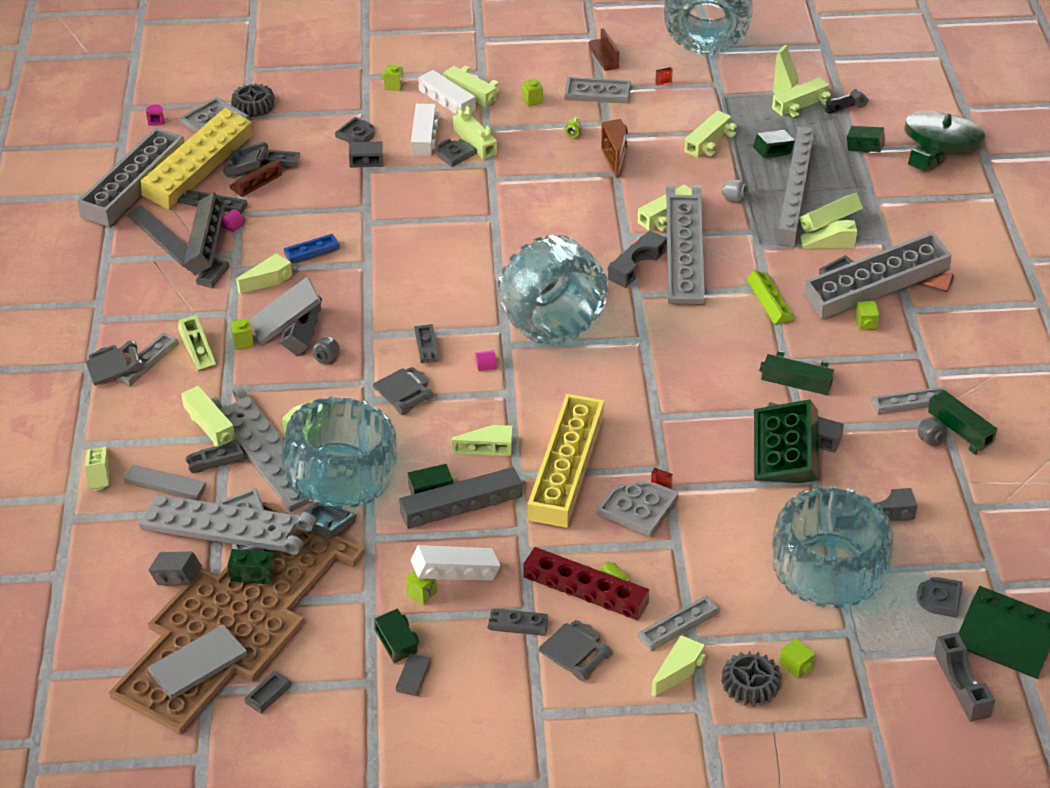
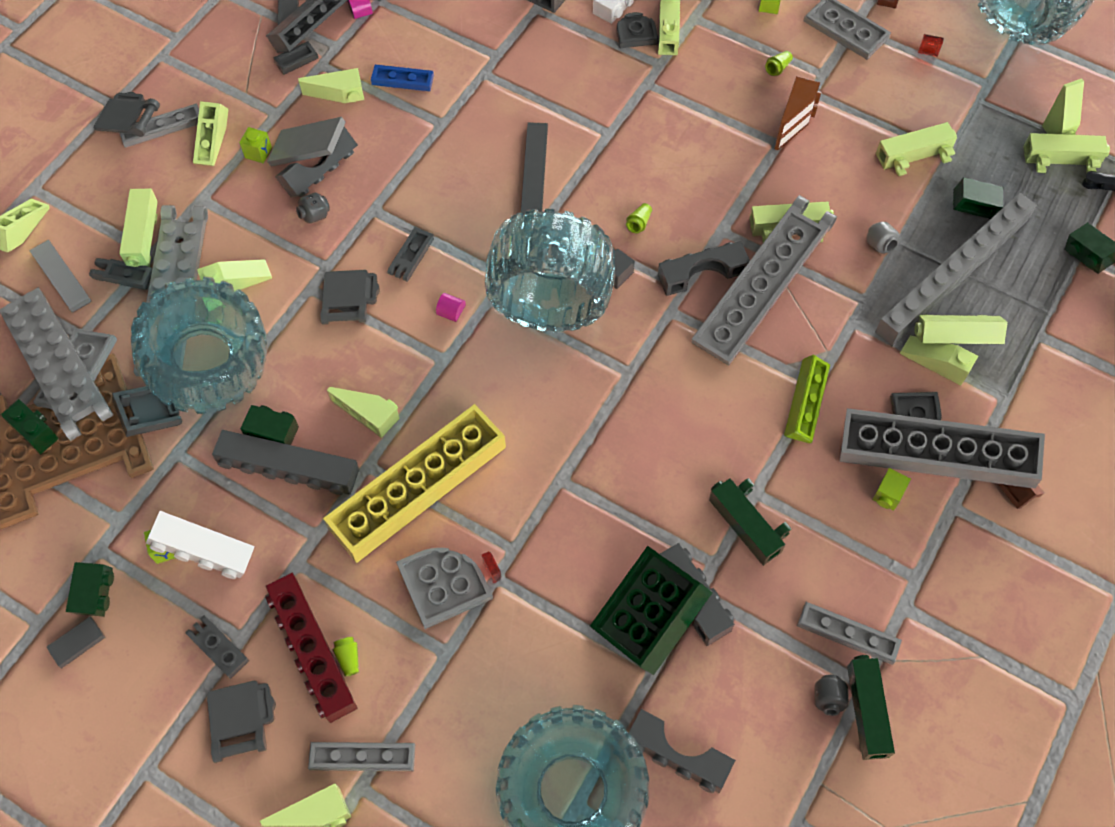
camera: 35 degrees right, 20 degrees up
none -> dark grey tile [520,122,548,228]

